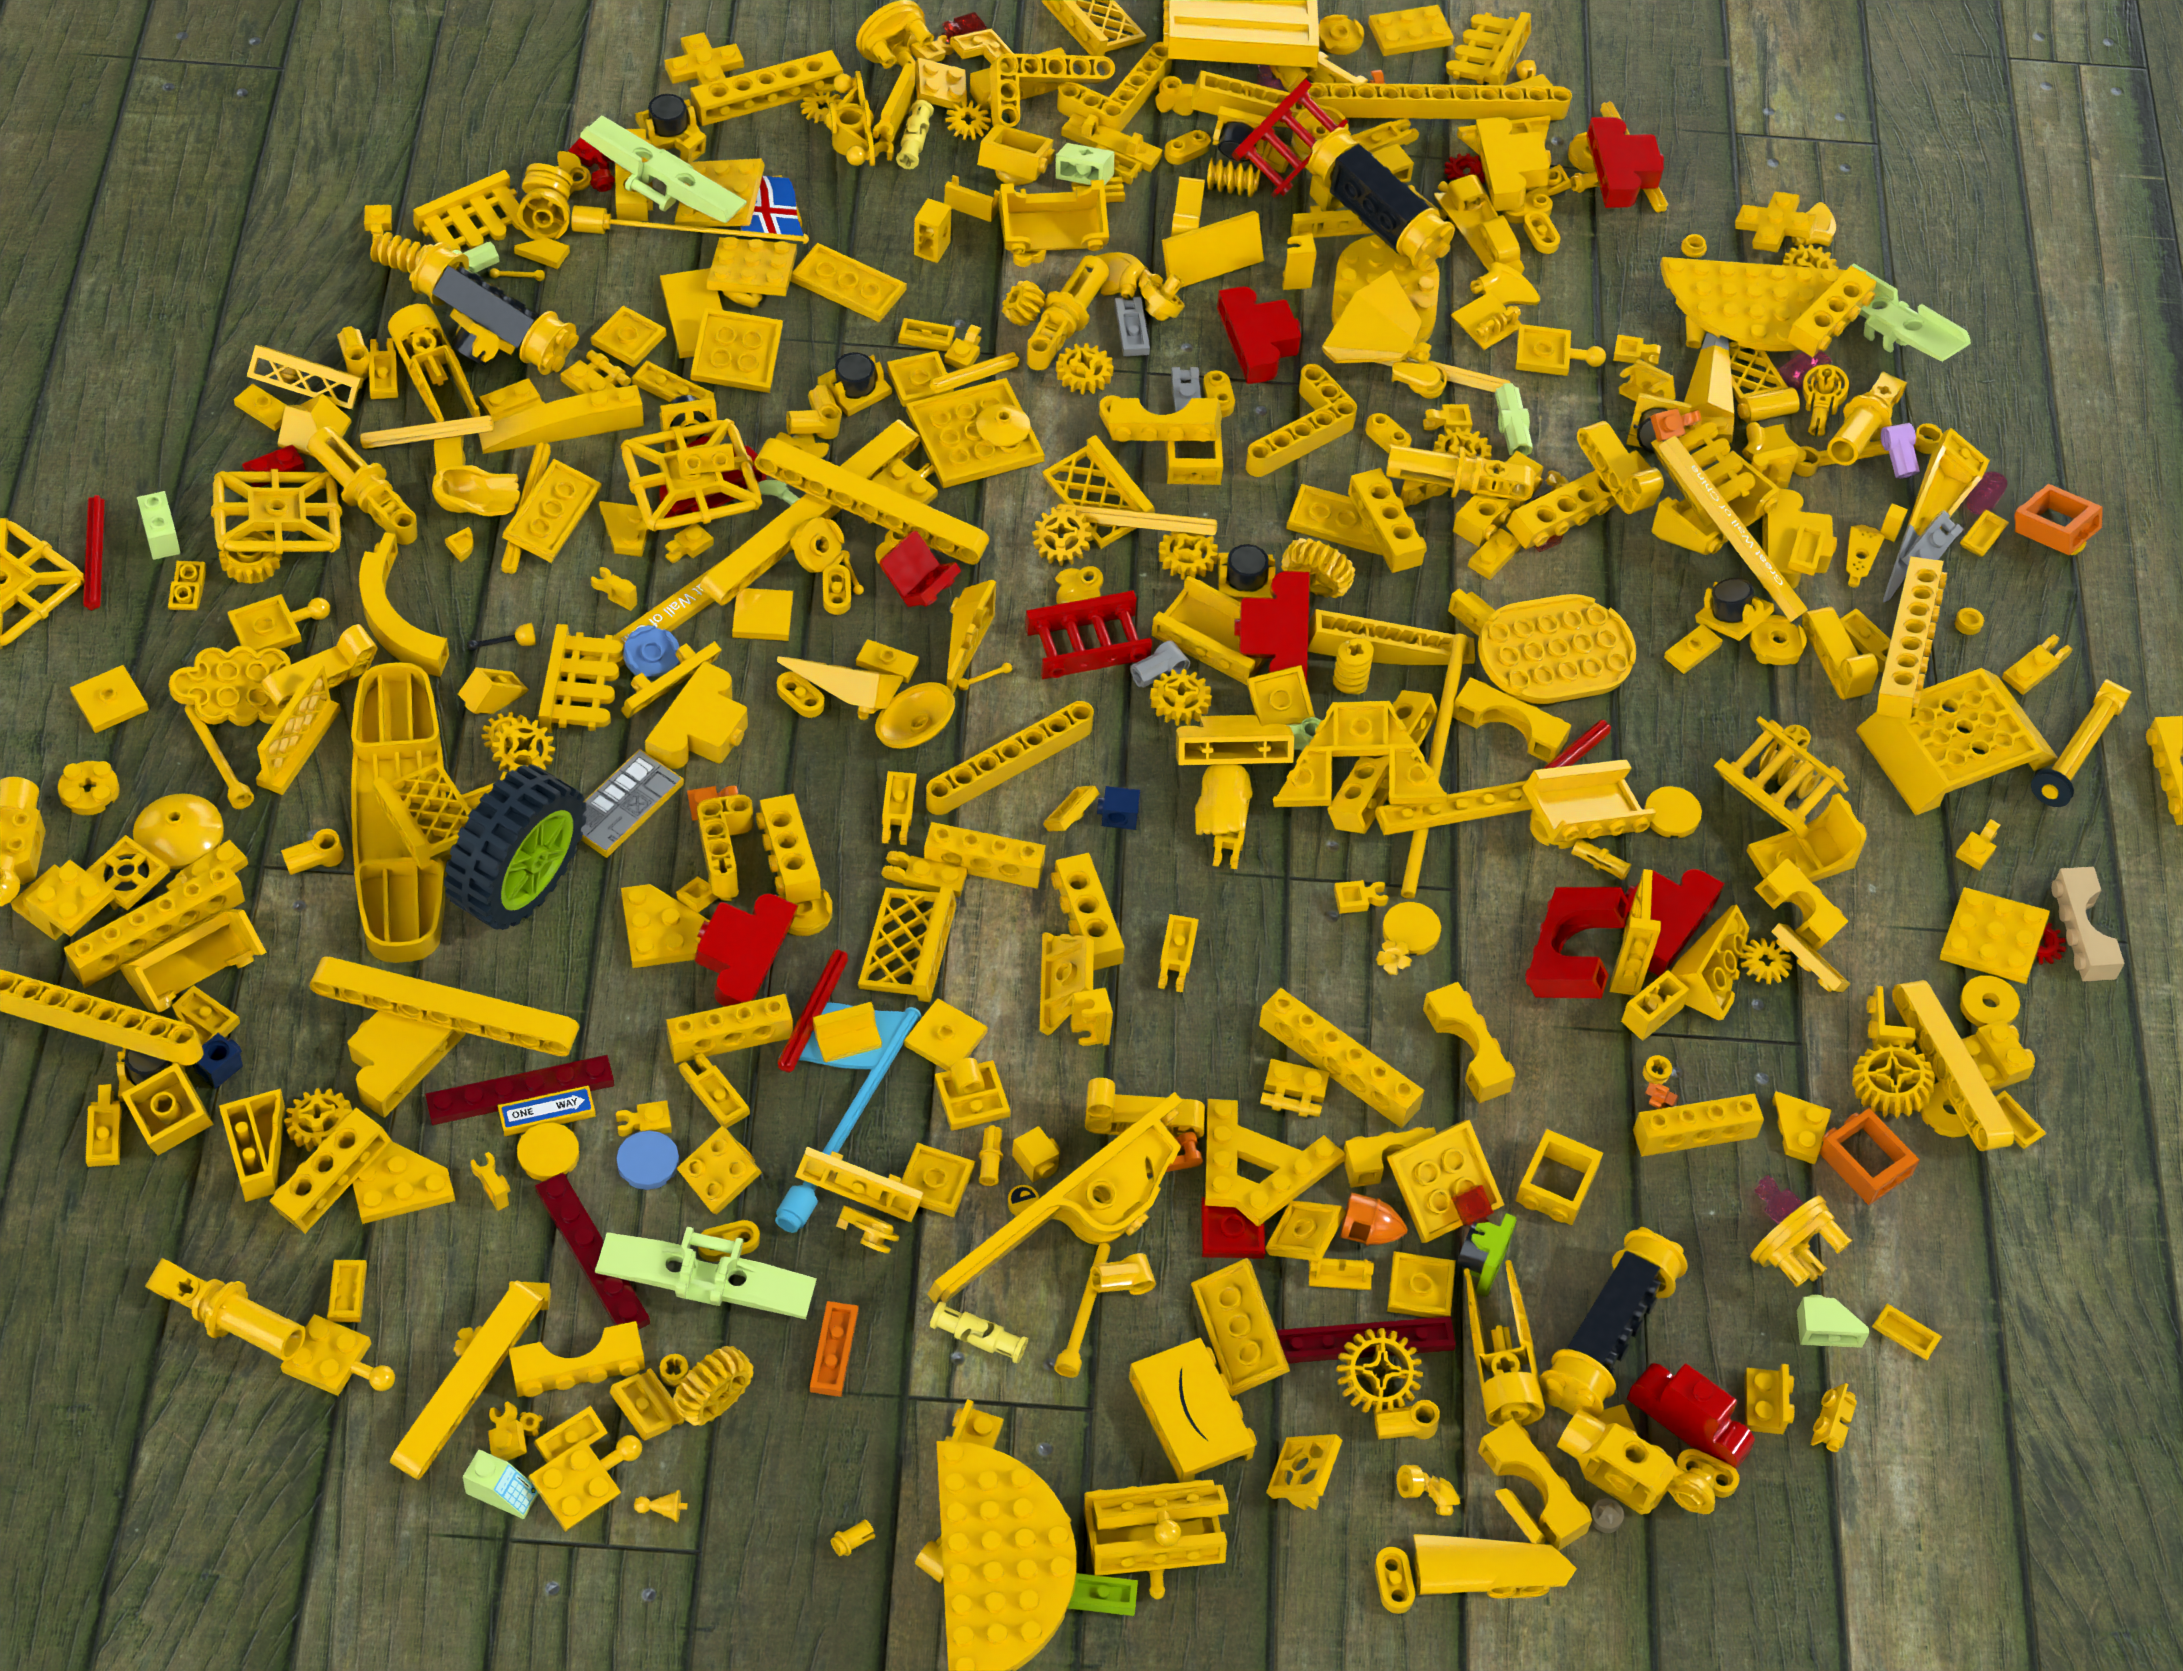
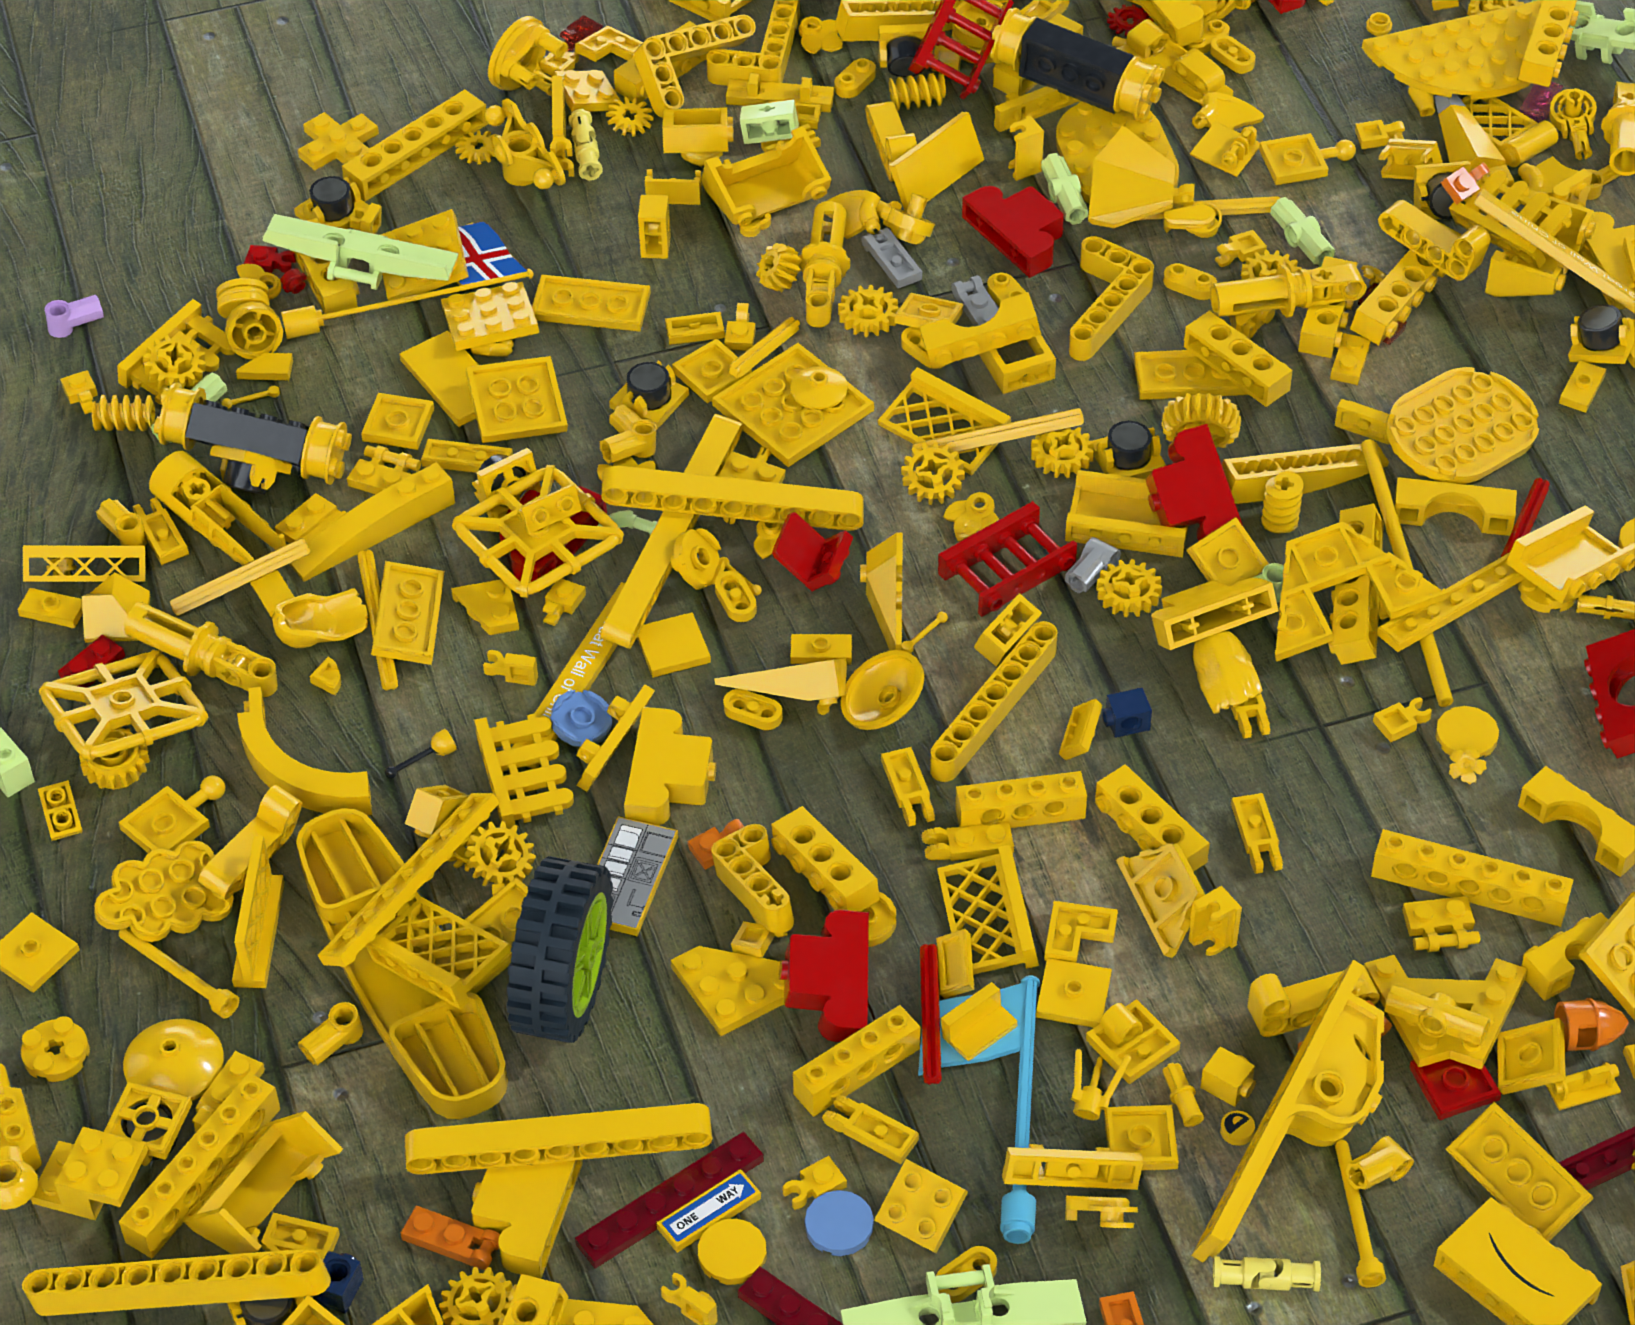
camera: 15 degrees left, 5 degrees down
none -> lavender piece [45,295,104,338]
none -> yellow gear [143,334,206,389]
none -> yellow plate [318,793,499,967]
none -> orange plate [401,1205,500,1270]
none -> yellow plate [894,293,964,328]
none -> yellow tile [936,929,974,999]
none -> yellow brick [974,593,1042,667]
none -> yellowish green piece [1041,153,1088,225]
none -> yellow plate [1044,901,1118,963]
none -> yellow plant [1071,1049,1131,1121]
none -> yellow piece [1384,985,1491,1046]

